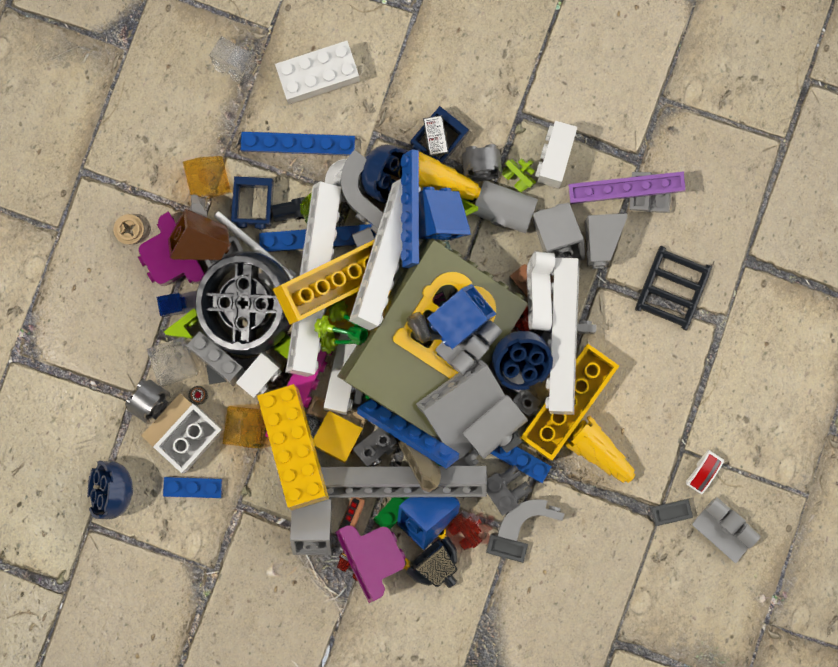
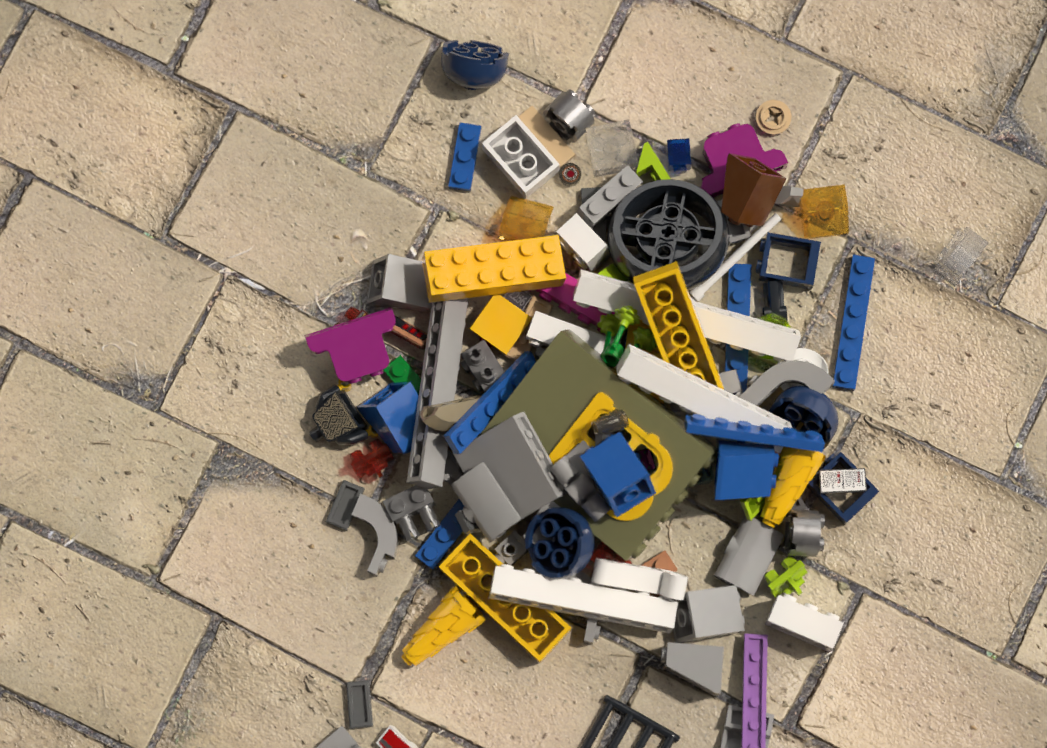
camera: 100 degrees right, 5 degrees down
white brick [275,41,360,105] -> none

